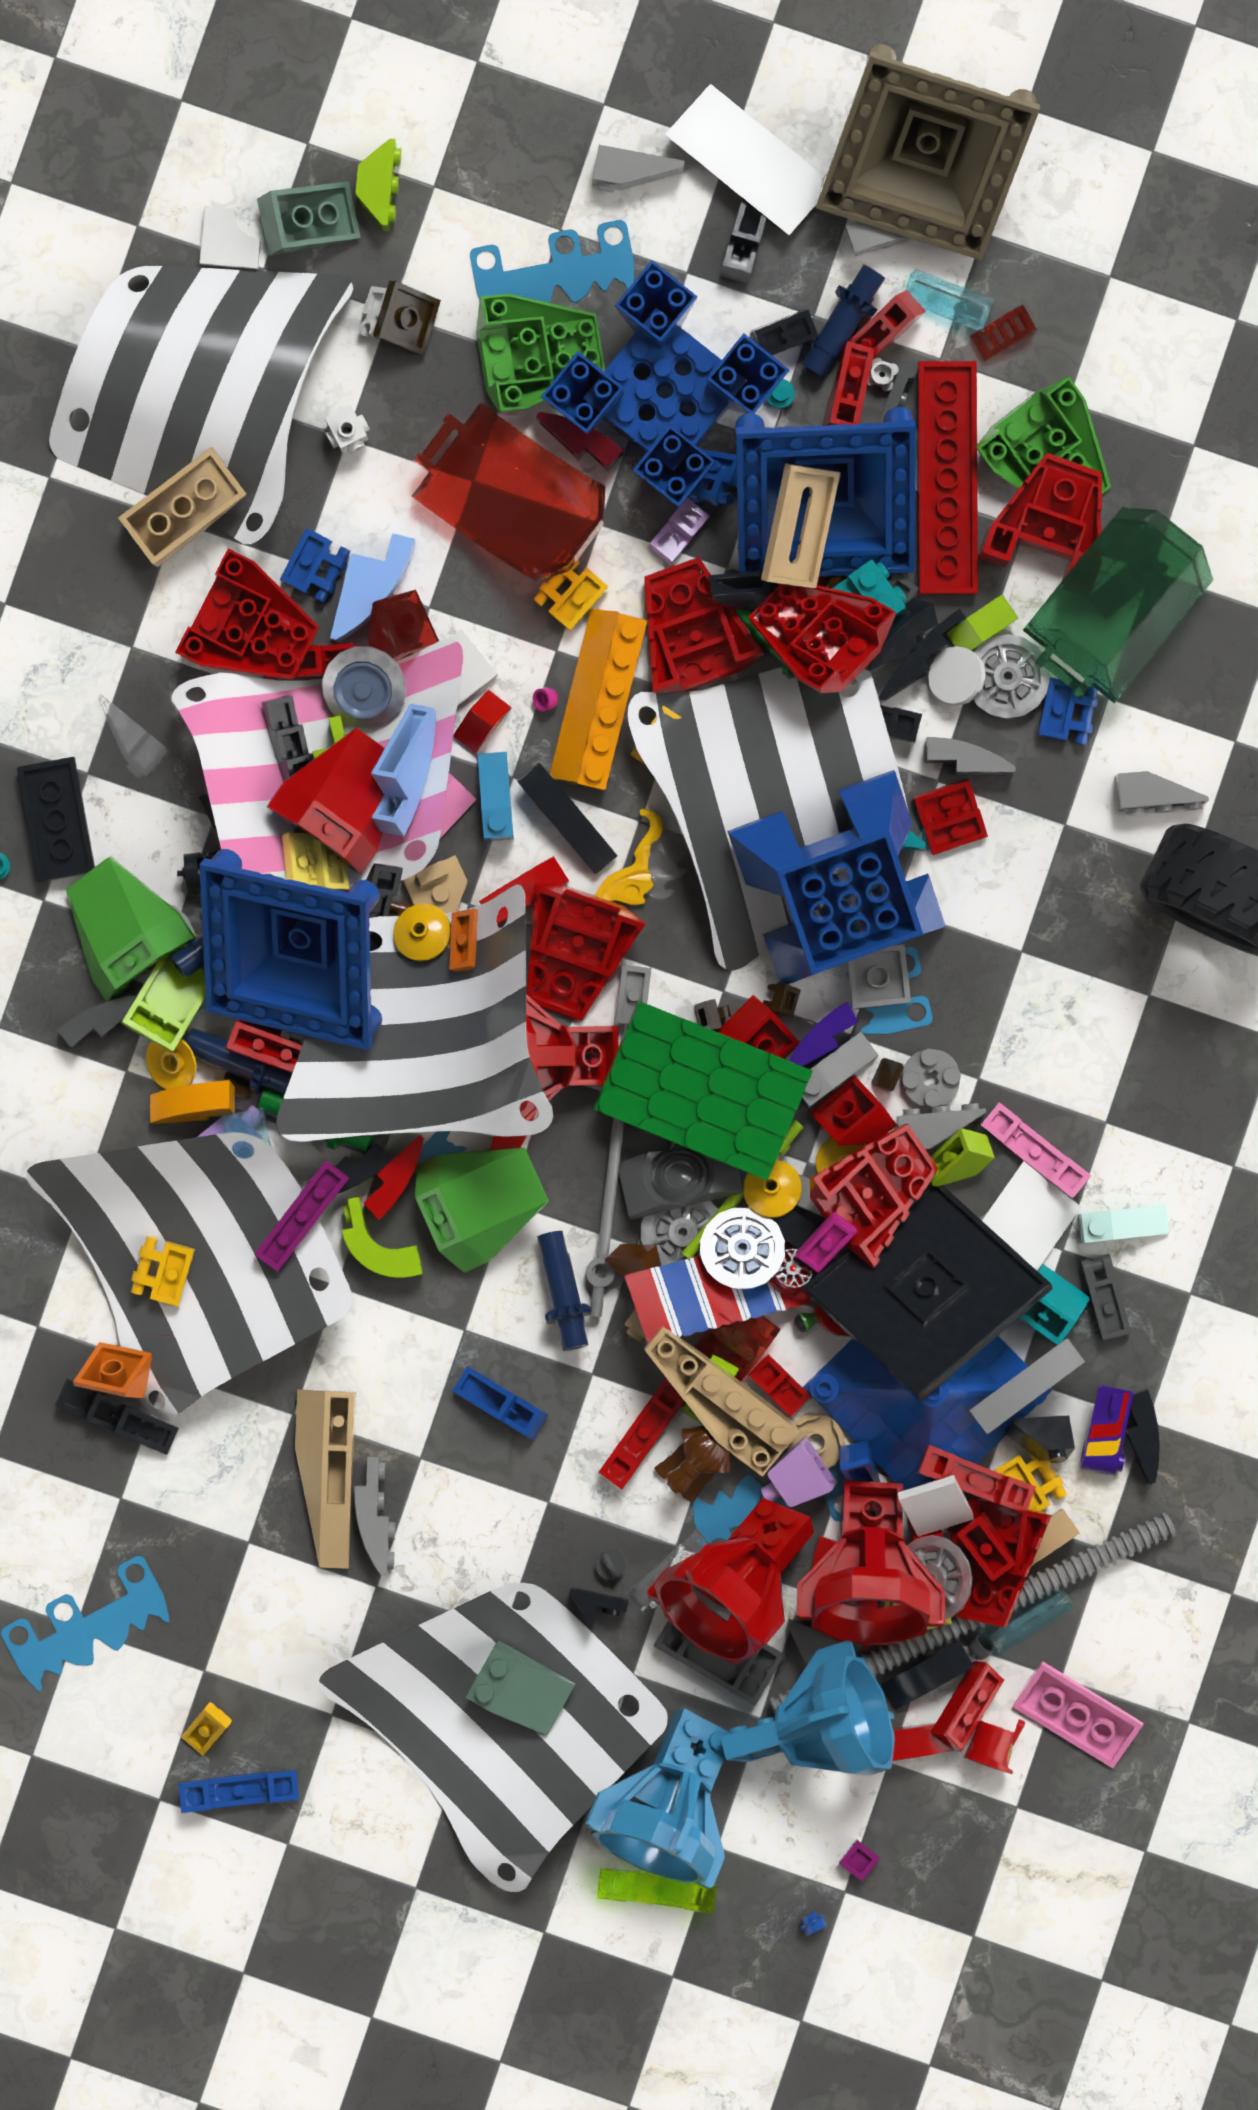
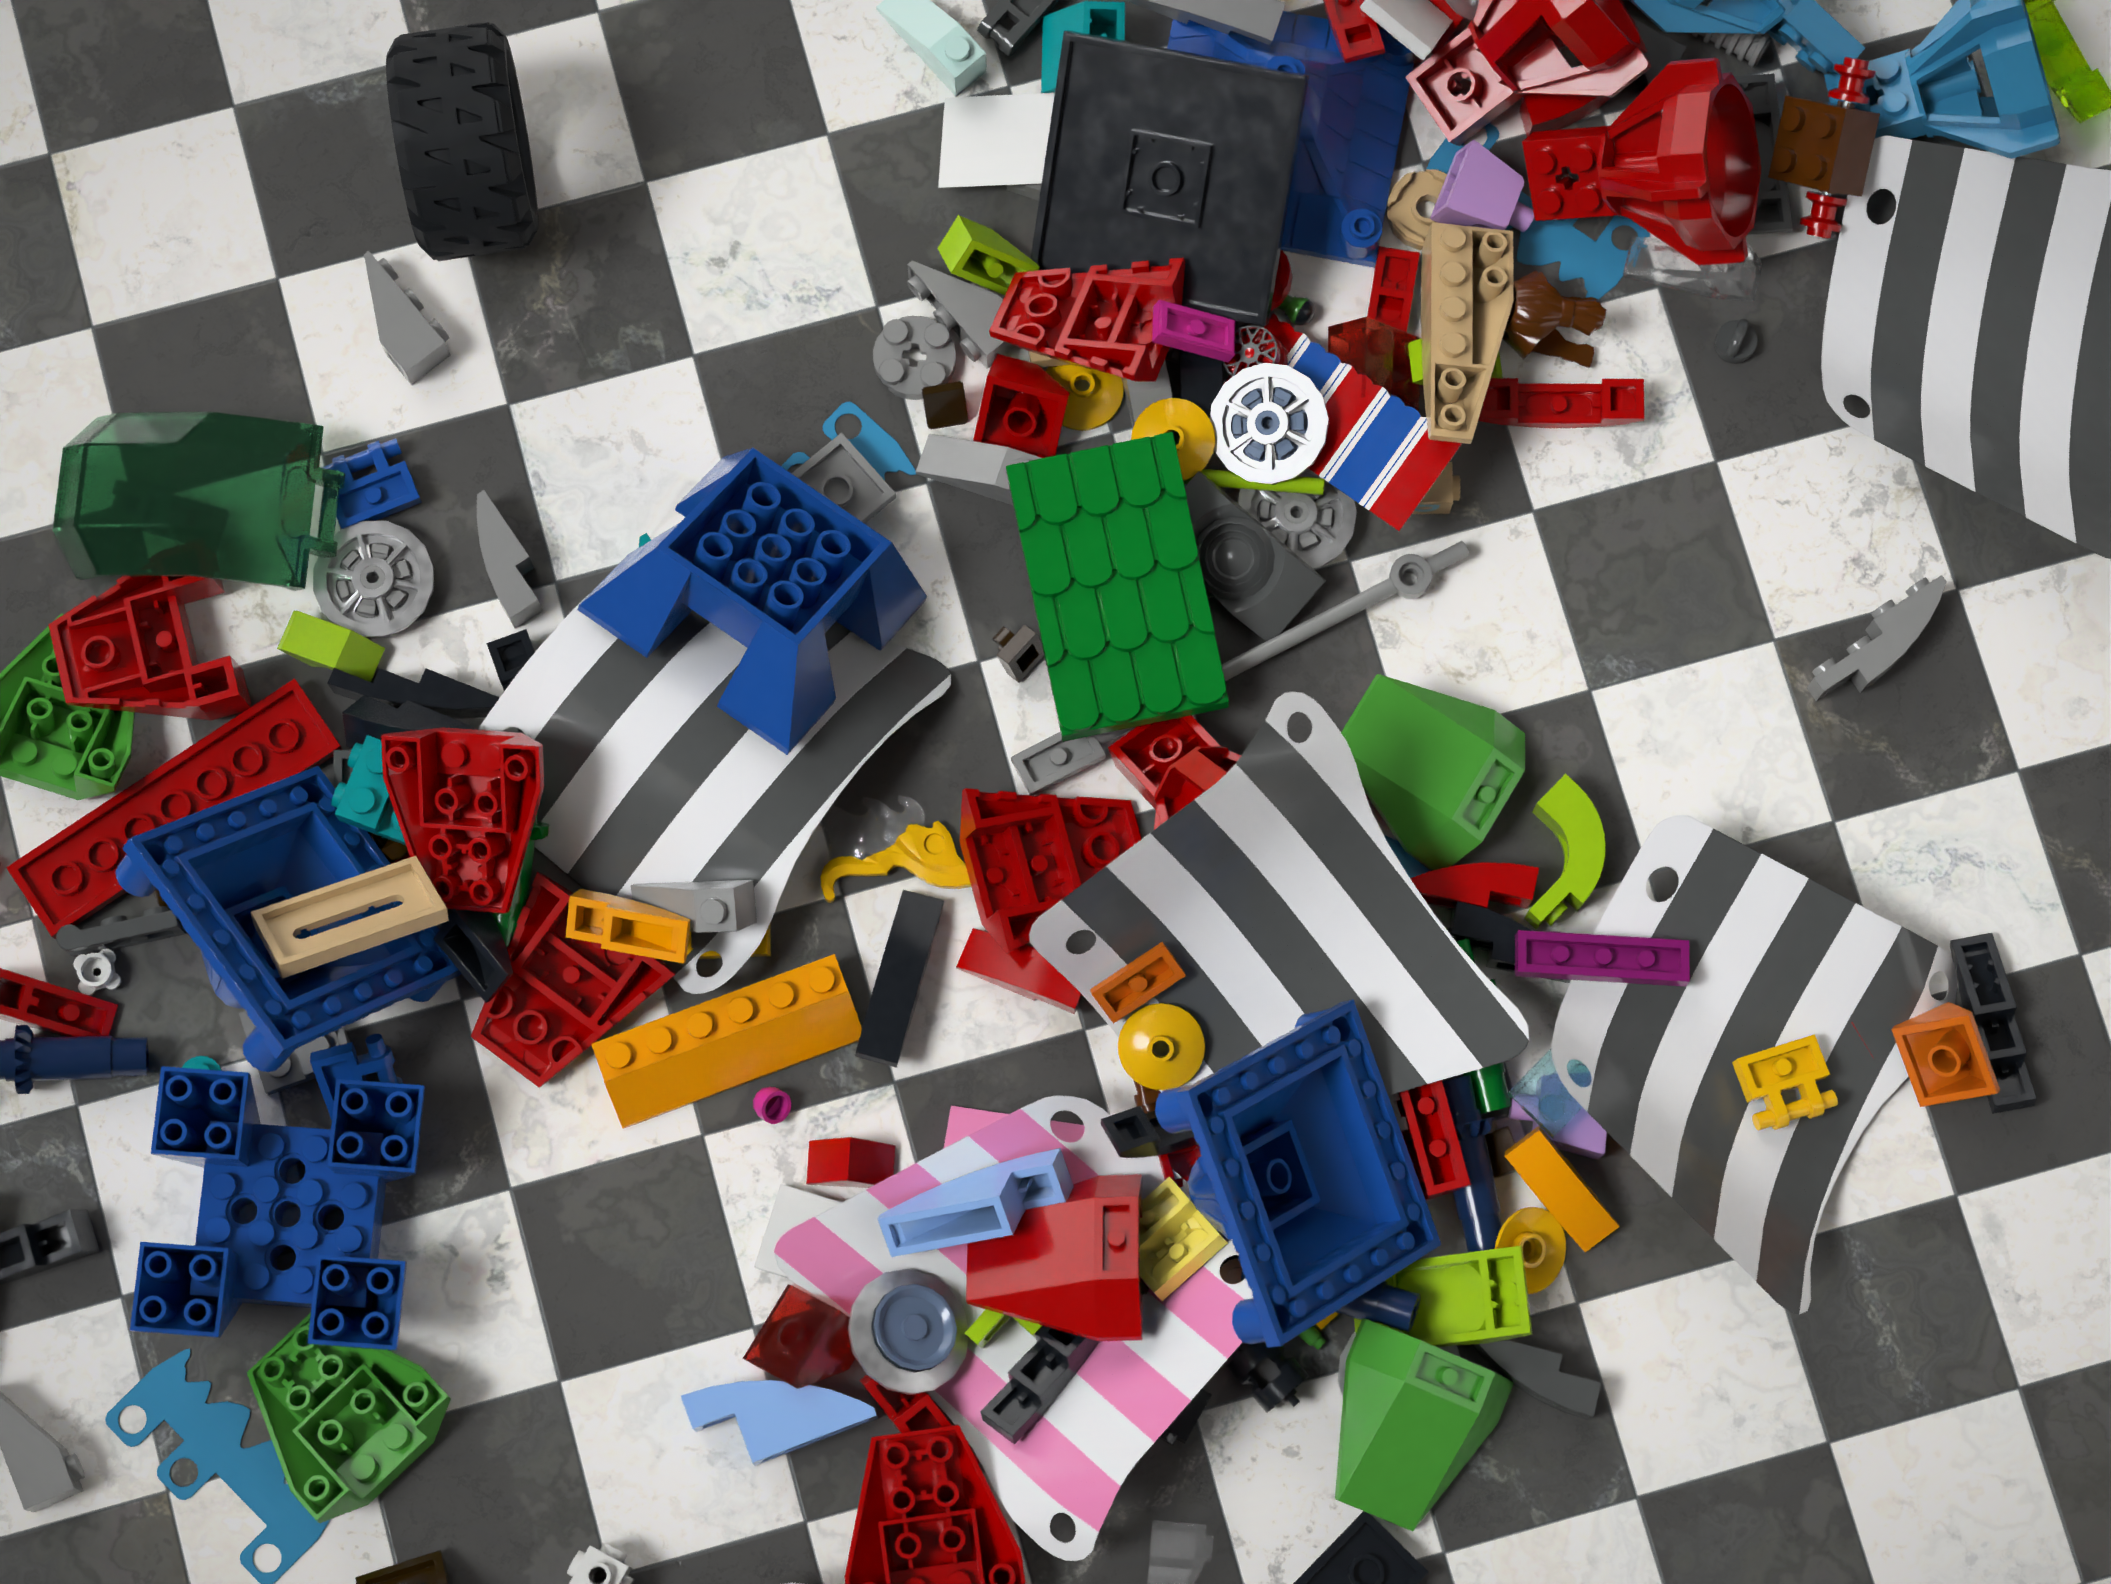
camera: 125 degrees left, 10 degrees down
blue plate [280,528,351,603] -> none
tan wedge [295,1389,356,1569] -> none
tan plate [403,855,468,913] -> none
clear red windscreen [411,403,606,581] -> none
blue slope [453,1366,548,1440] -> none
sand green slope [466,1641,575,1735] -> none
dark azure slope [478,752,514,841] -> none
yellow plate [533,555,609,632] -> none
dark red slope [536,412,624,471] -> none
dark blue gear [537,1231,592,1351] -> none
black slope [570,1587,629,1629] -> none
reddish brown slope [605,1244,662,1278] -> none
lavender slope [648,498,710,565] -> none
red slope [717,995,799,1059] -> none
black hinge [751,309,819,355] -> none
dark brown tile [763,982,801,1018] -> none
dark purple slope [789,1002,859,1066] -> none
red slope [823,341,875,426] -> none
blue slope [840,1440,880,1482] -> none
red slope [912,778,988,855] -> none
white tile [928,646,986,706] -> none
bright pink slope [981,1102,1091,1199] -> none
none -> light orange slope [565,889,691,963]
none -> light grey slope [631,880,757,933]
none -> reddish brown brick [1768,57,1880,238]

